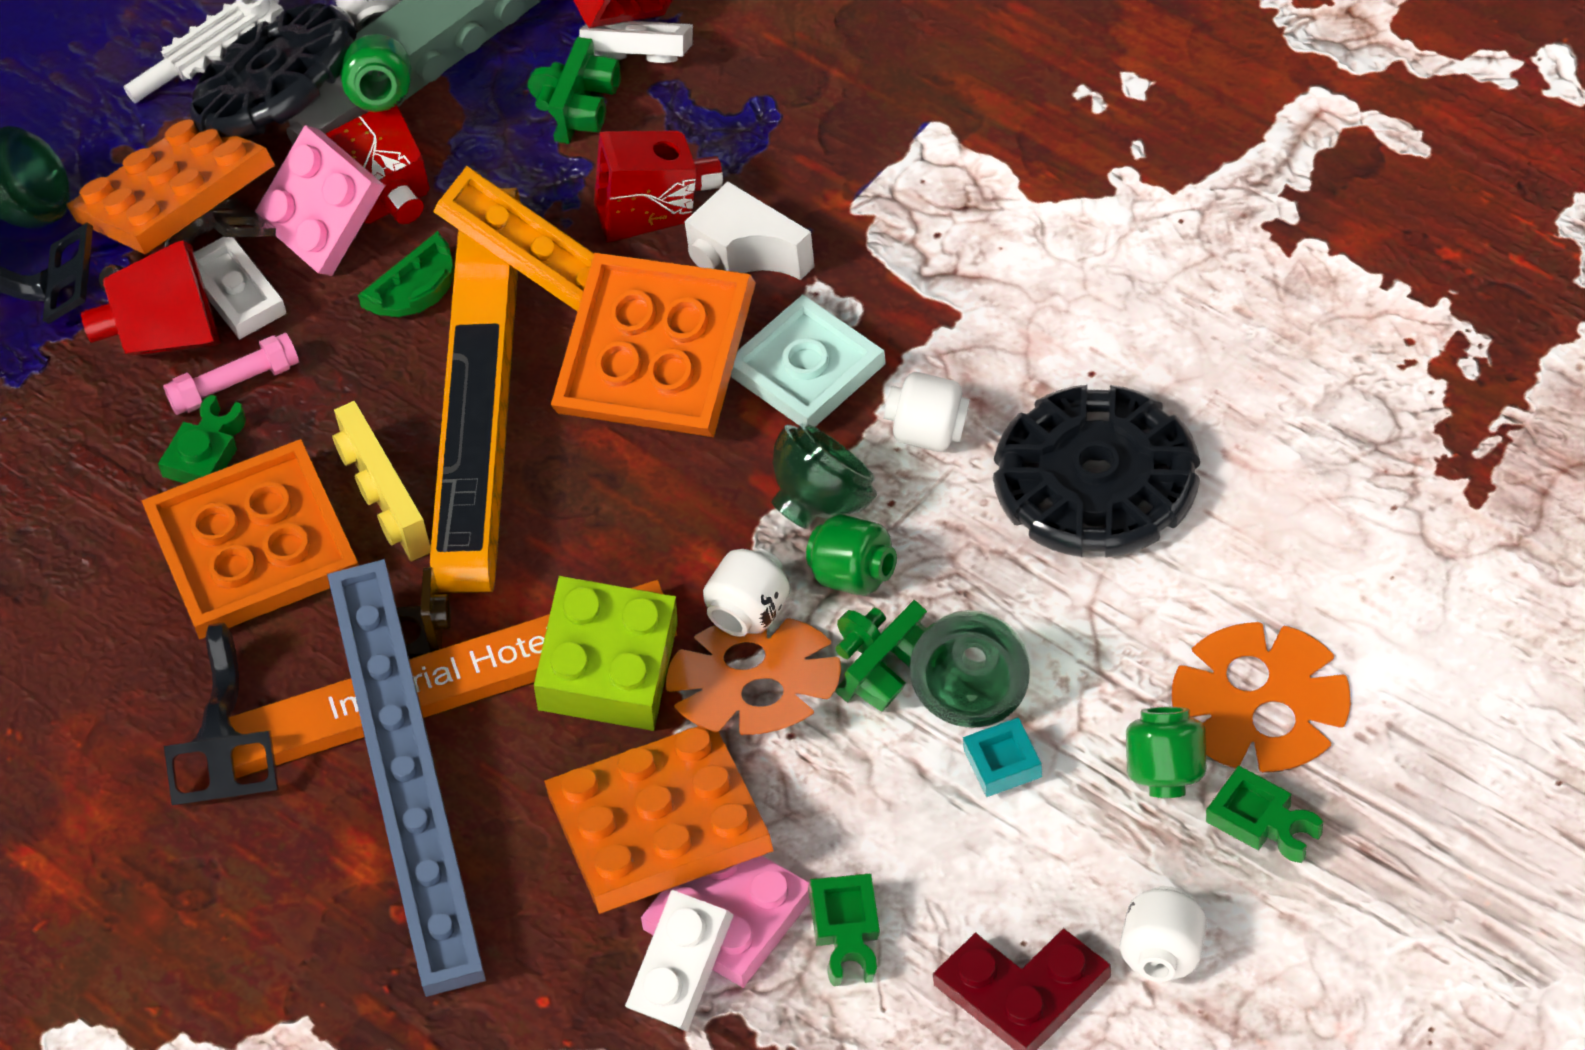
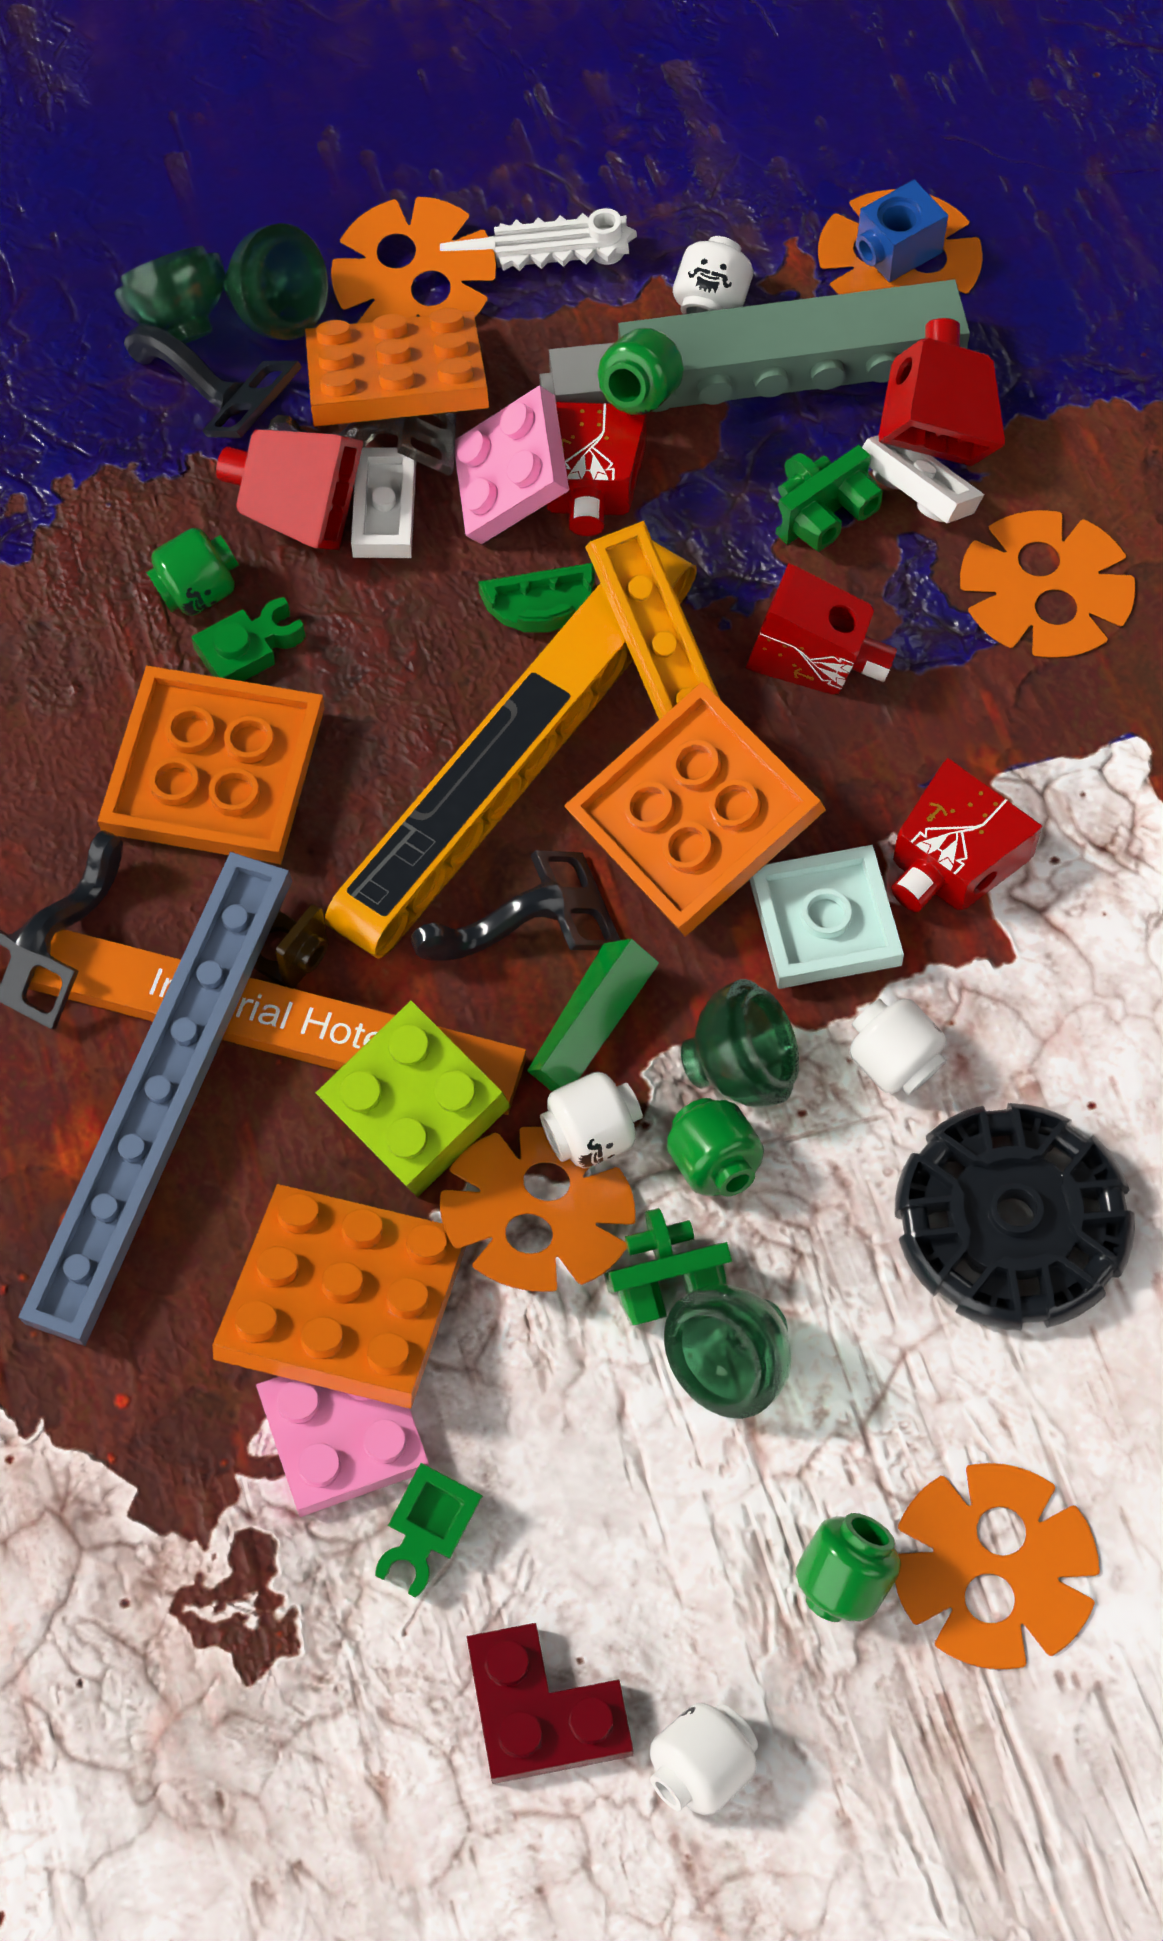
camera: 30 degrees right, 10 degrees up
bright pink bar [163,333,299,415] -> none
black plate [190,3,356,139] -> none
light yellow plate [332,401,431,562] -> none
white plate [625,890,734,1032] -> none
white arch [685,182,815,280] -> none
teal plate [963,717,1042,798] -> none
green plate [1206,765,1323,863] -> none
none -> green head [146,528,239,616]
none -> orange piece [331,197,496,323]
none -> black piece [411,850,620,961]
none -> green piece [527,939,659,1091]
none -> red torso [891,758,1042,912]
none -> orange piece [960,510,1135,658]

